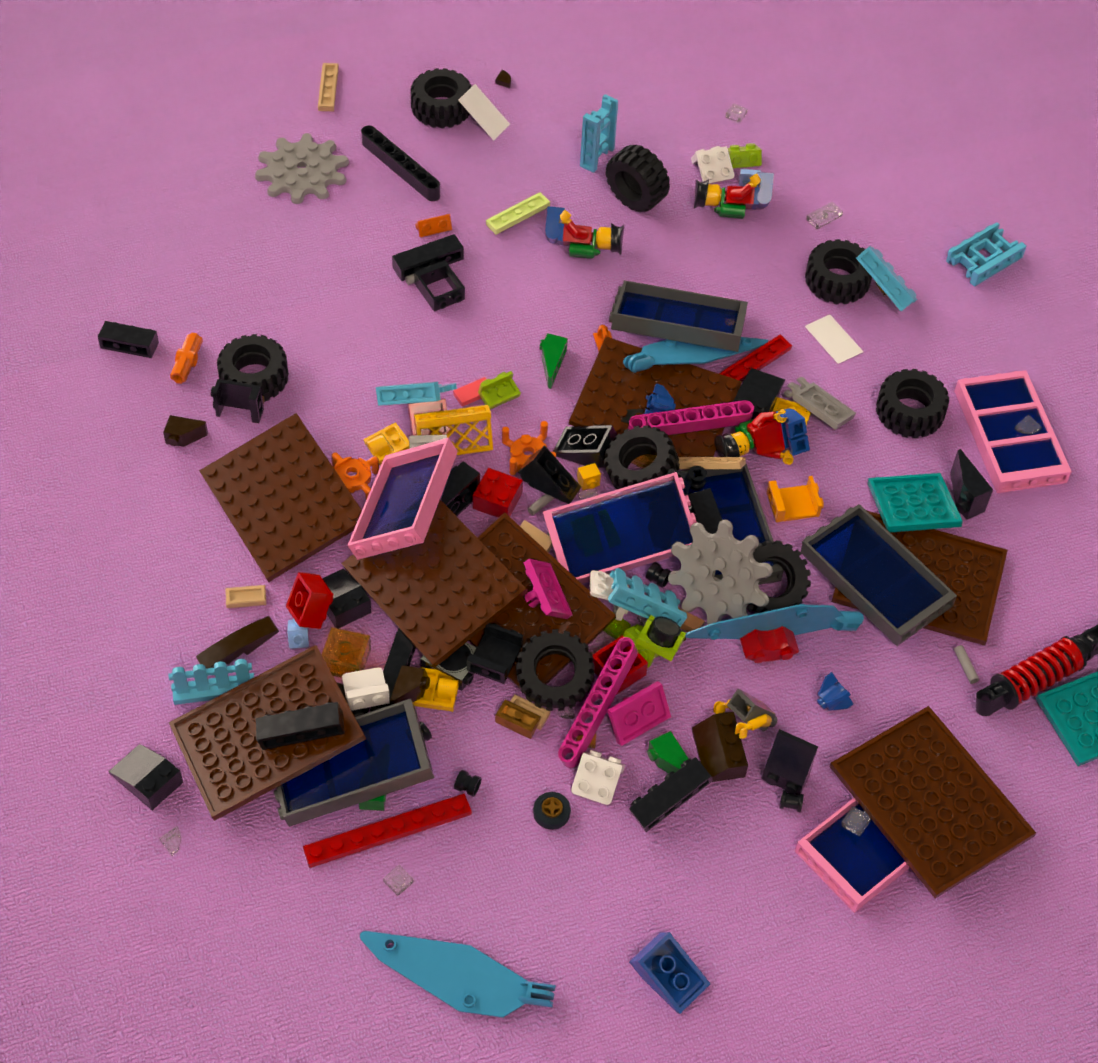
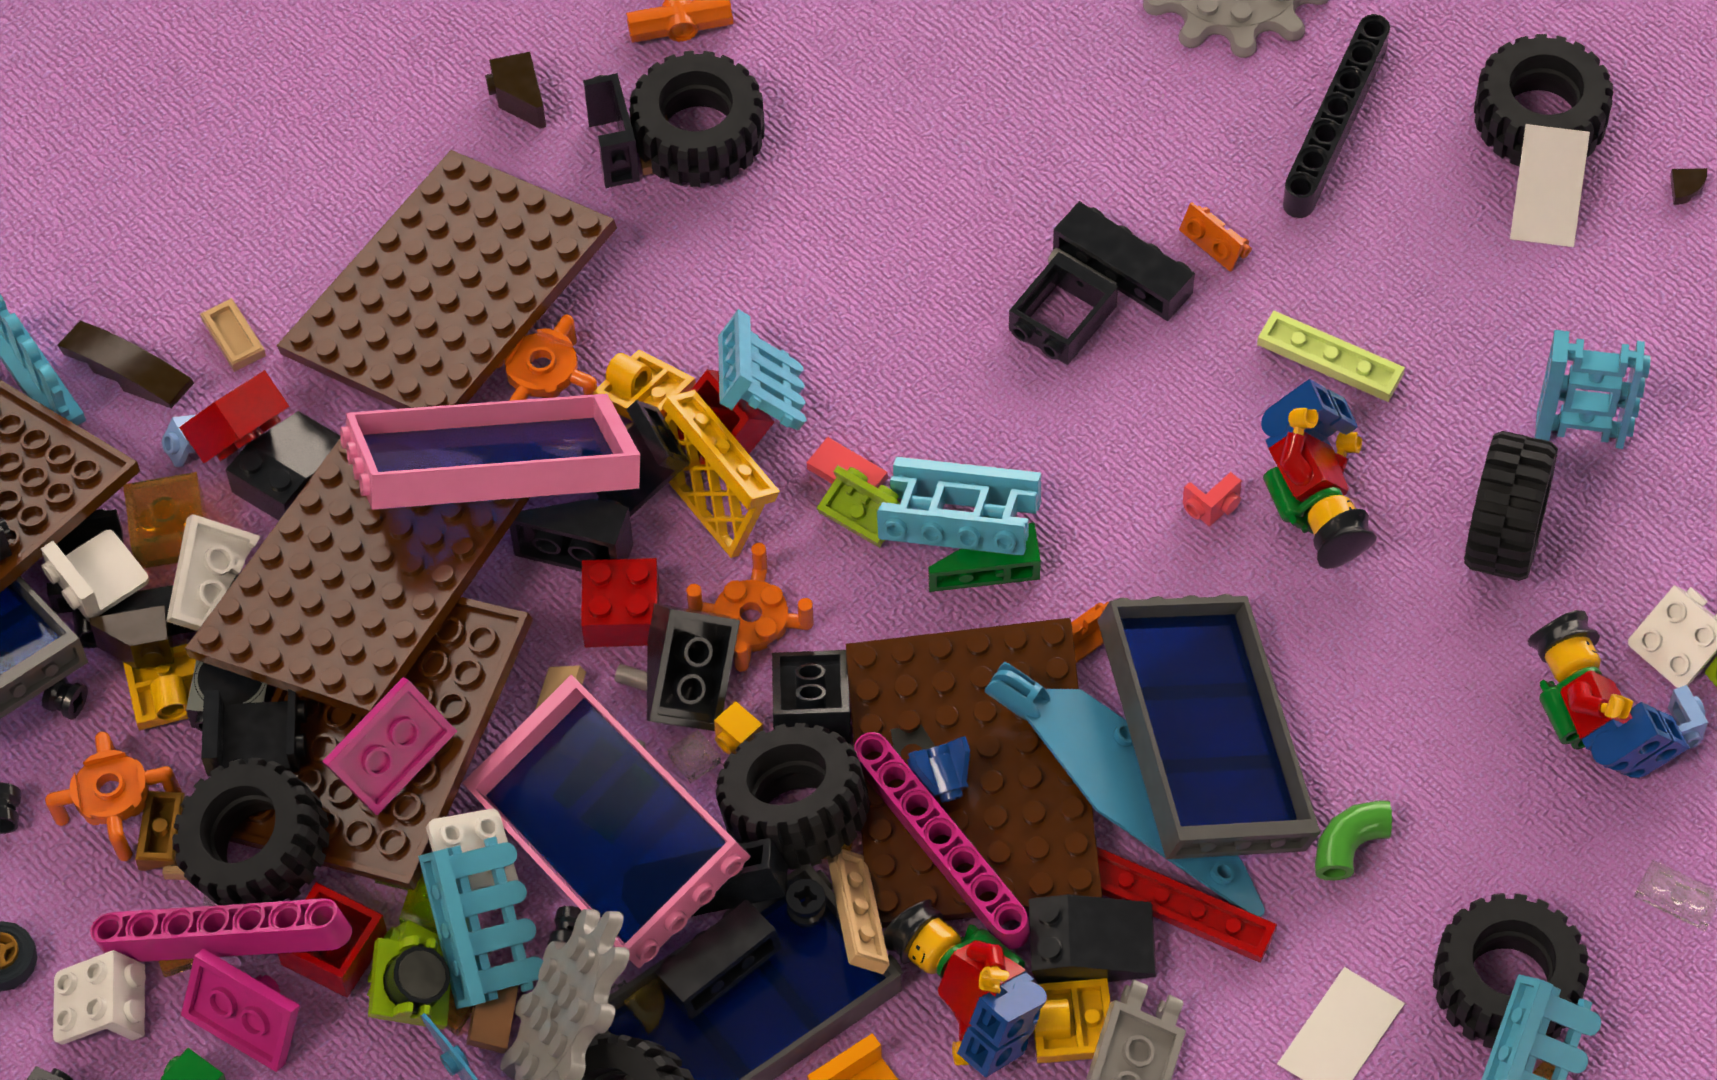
camera: 70 degrees right, 5 degrees up
none -> orange plate [45,731,182,861]
none -> white wing [166,514,261,631]
none -> medium azure fence [877,457,1041,555]
none -> coral bracket [1183,472,1242,527]
none -> bright green cylinder [1315,800,1392,881]

